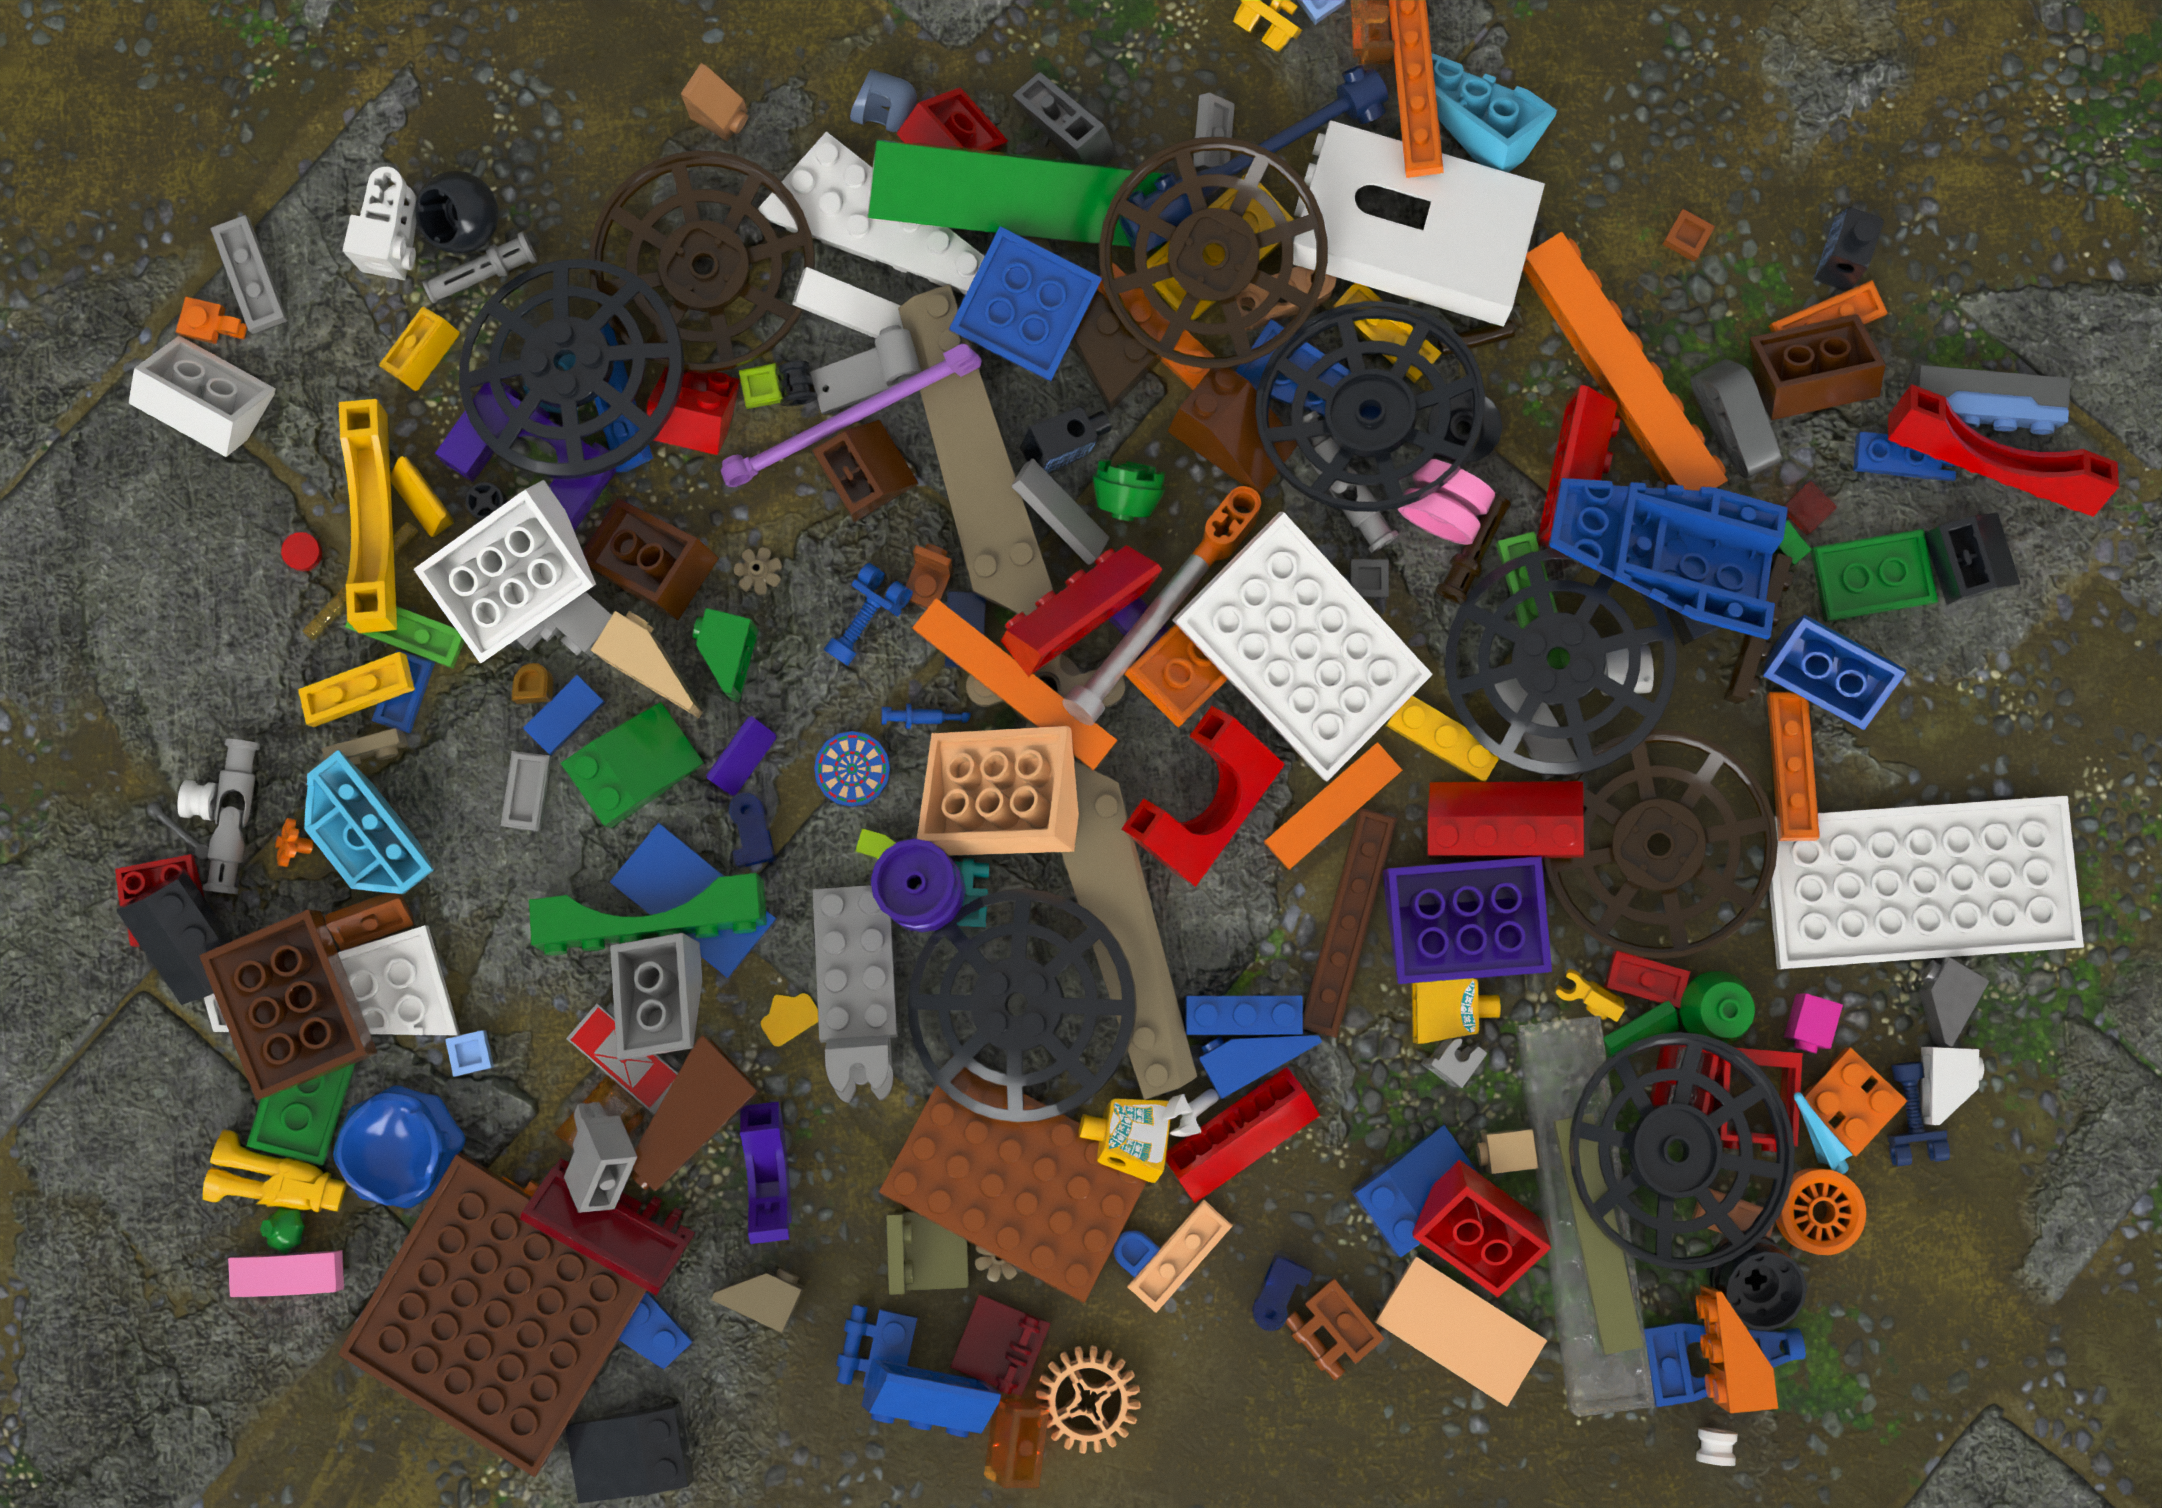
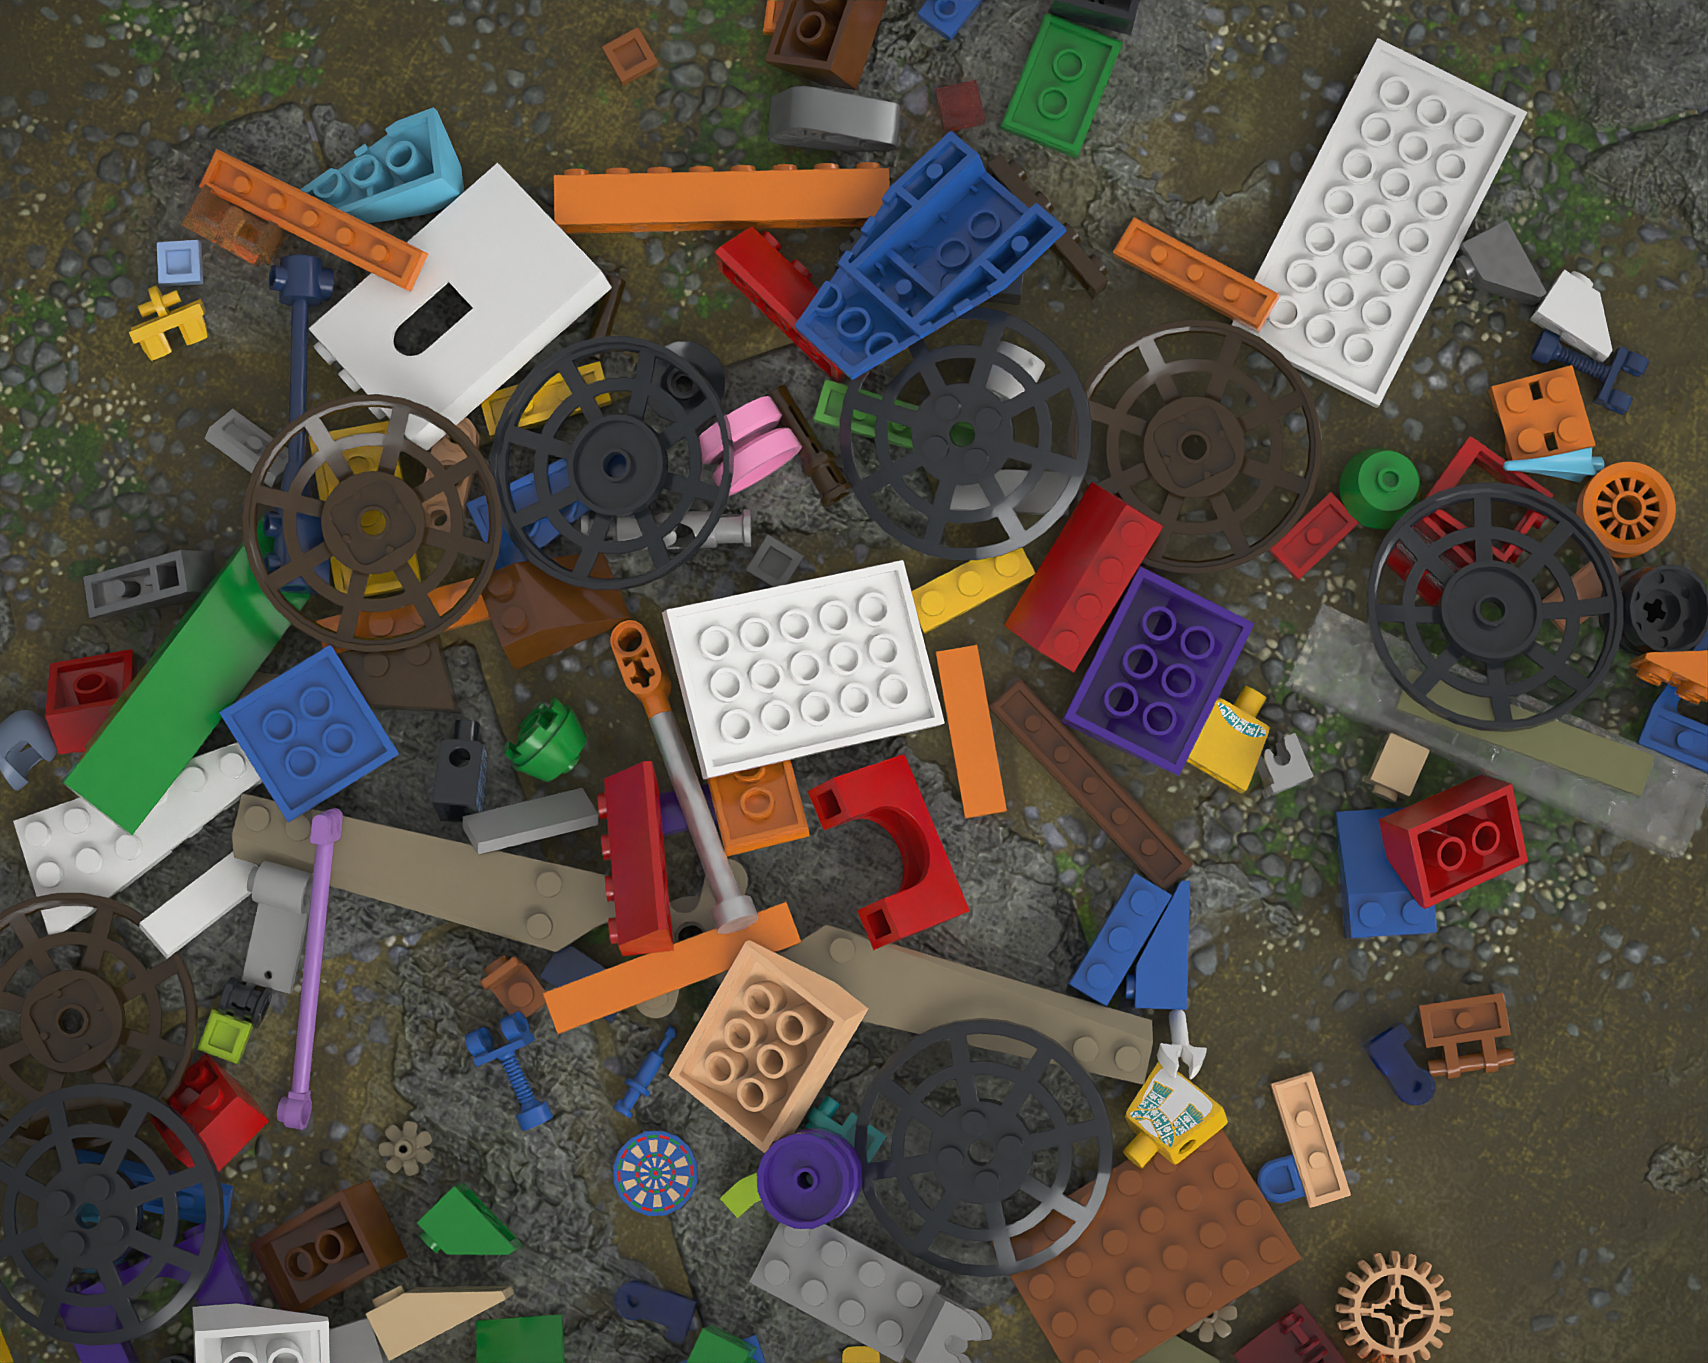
camera: 50 degrees left, 0 degrees up
dark purple slope [706,716,777,796] -> none
reddish brown slope [812,420,919,523] -> none
red brick [1165,1067,1320,1203] -> none
light nougat tile [1374,1255,1547,1407] -> none
yellow plate [1555,969,1625,1022] -> none
green tile [1603,1000,1680,1058] -> none
blue slope [1763,615,1906,730] -> none
green piece [1774,520,1812,567] -> none
dark pink brick [1784,993,1843,1054] -> none

